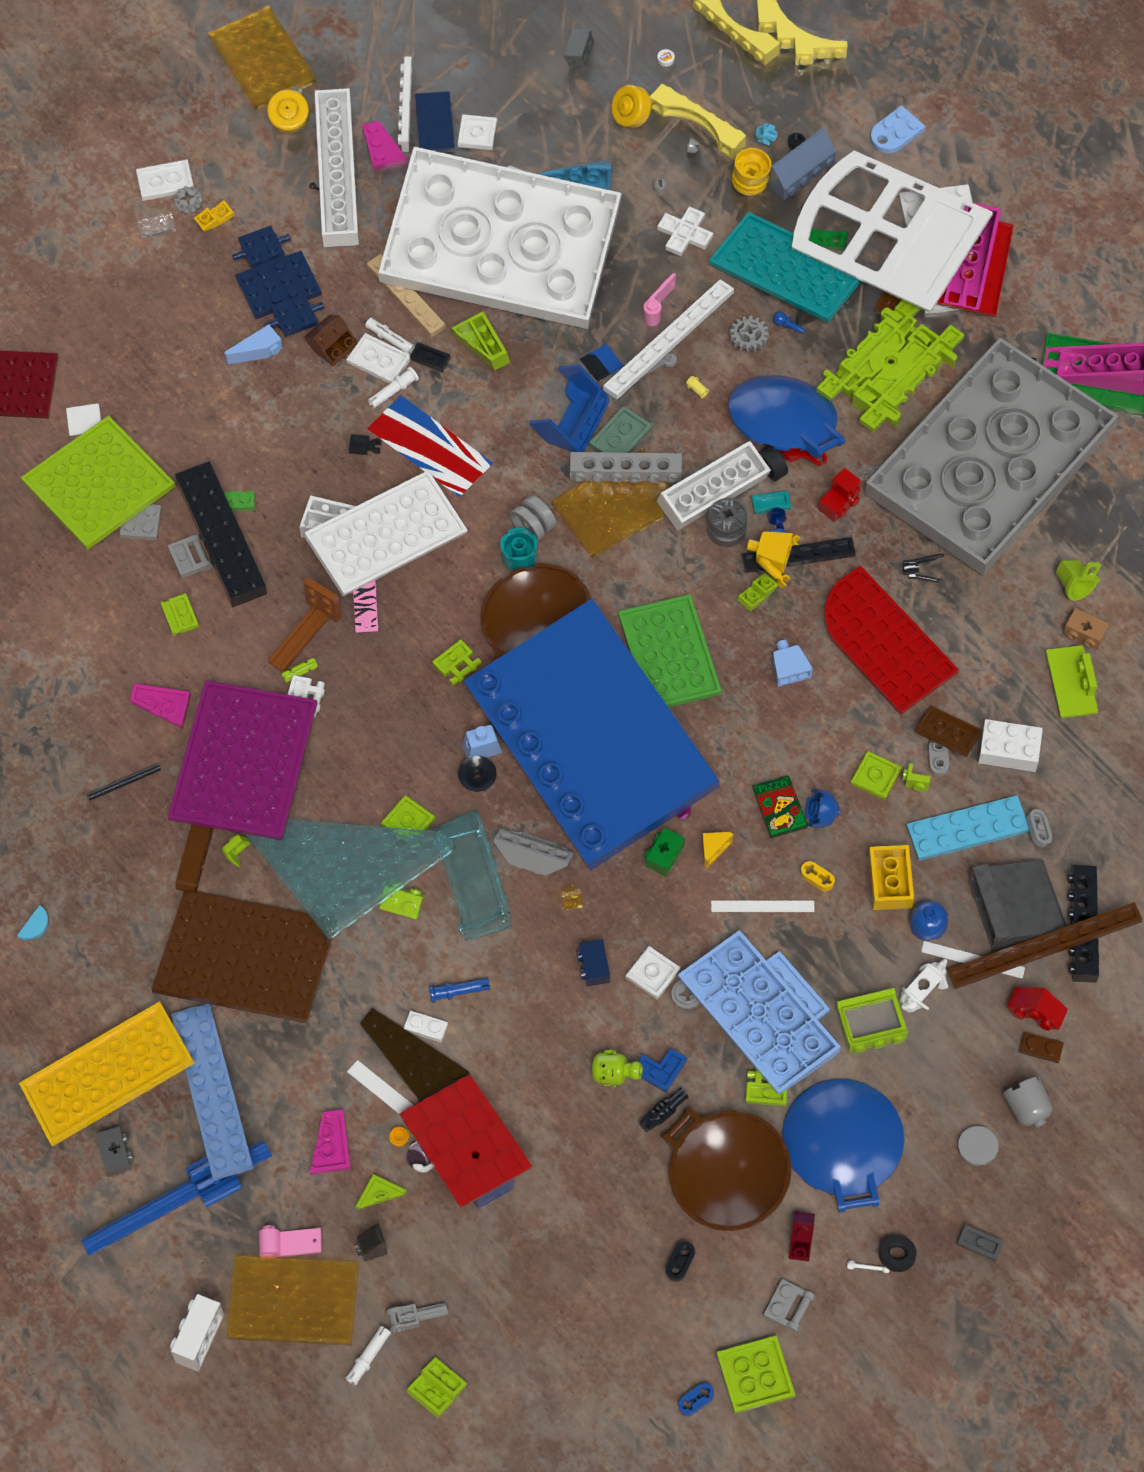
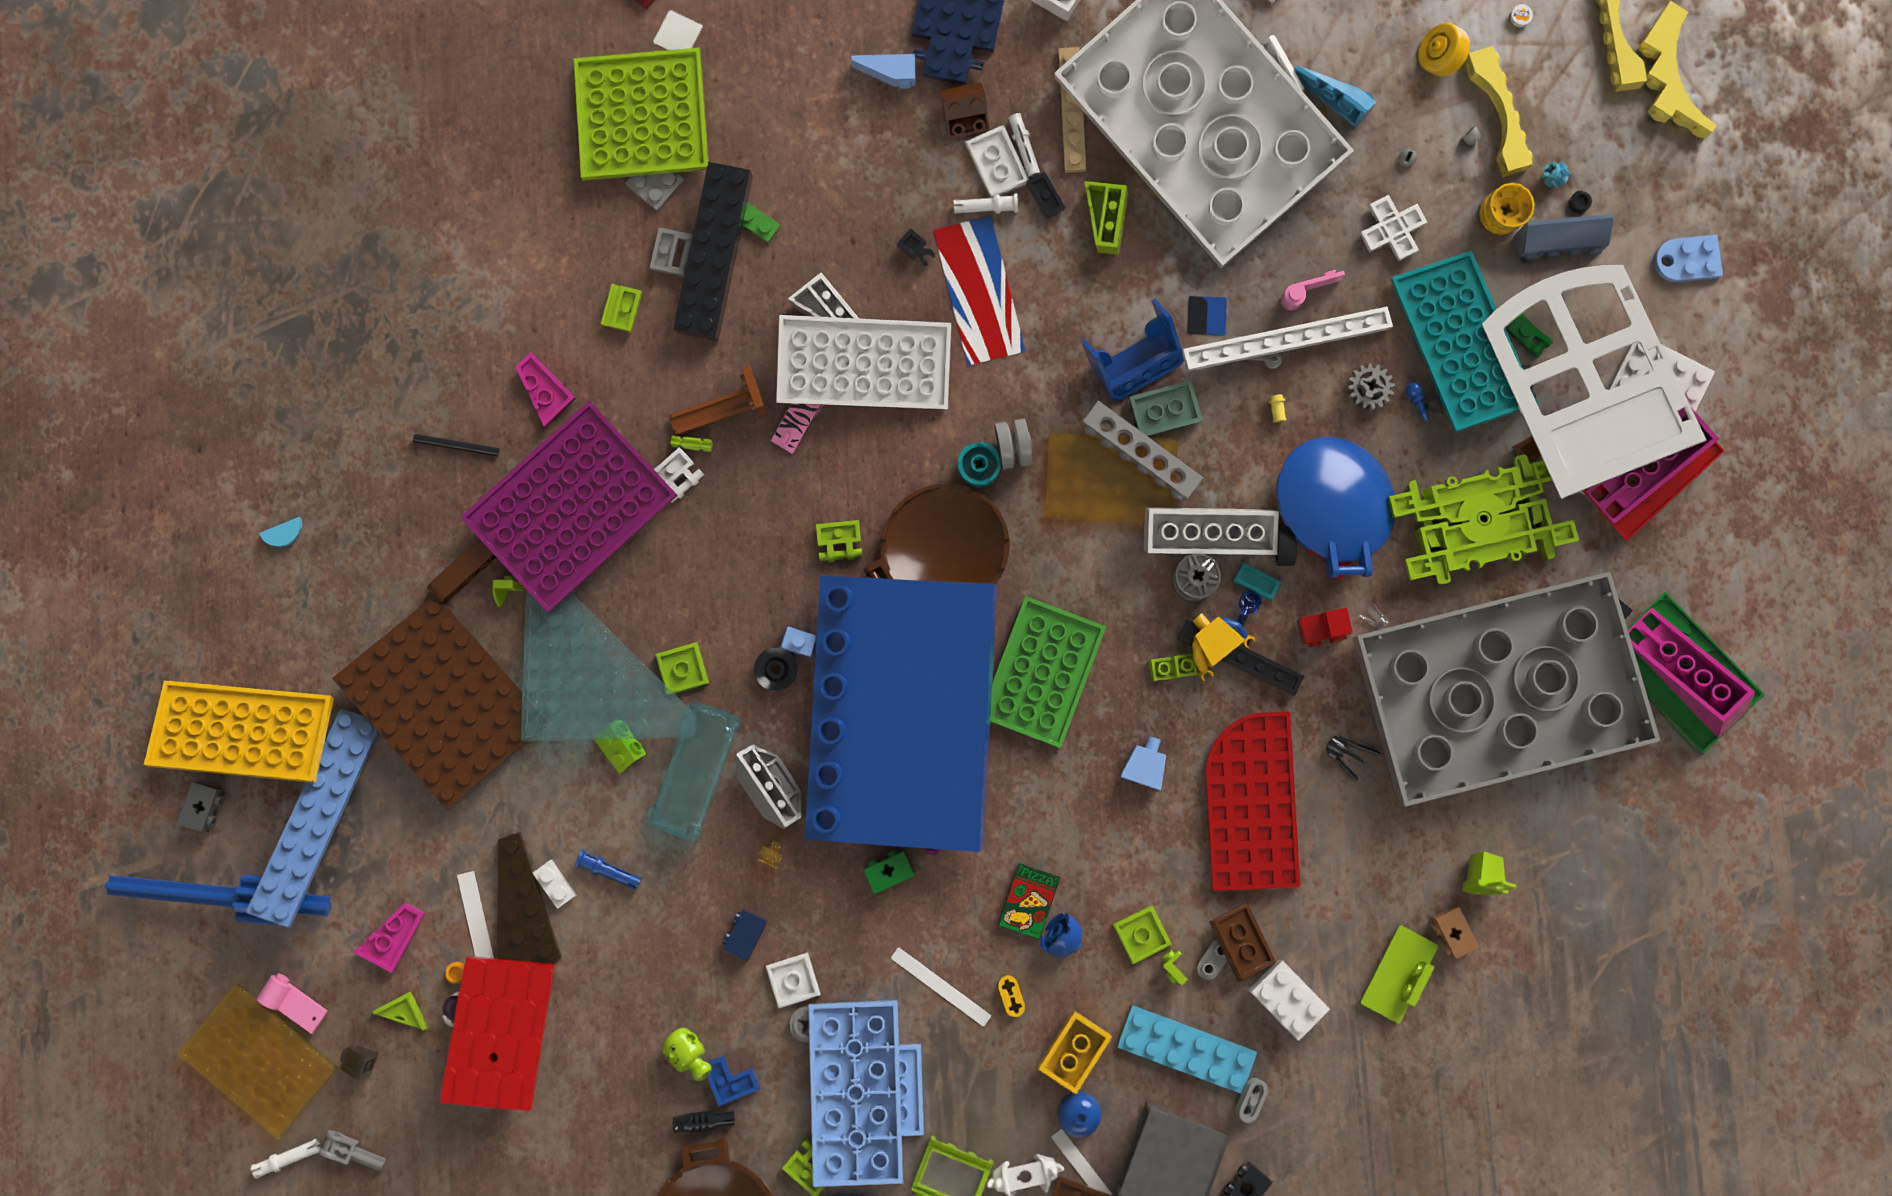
camera: 35 degrees right, 20 degrees up
white brick [170,1294,224,1372] -> none
yellow slope [702,832,733,868] -> none

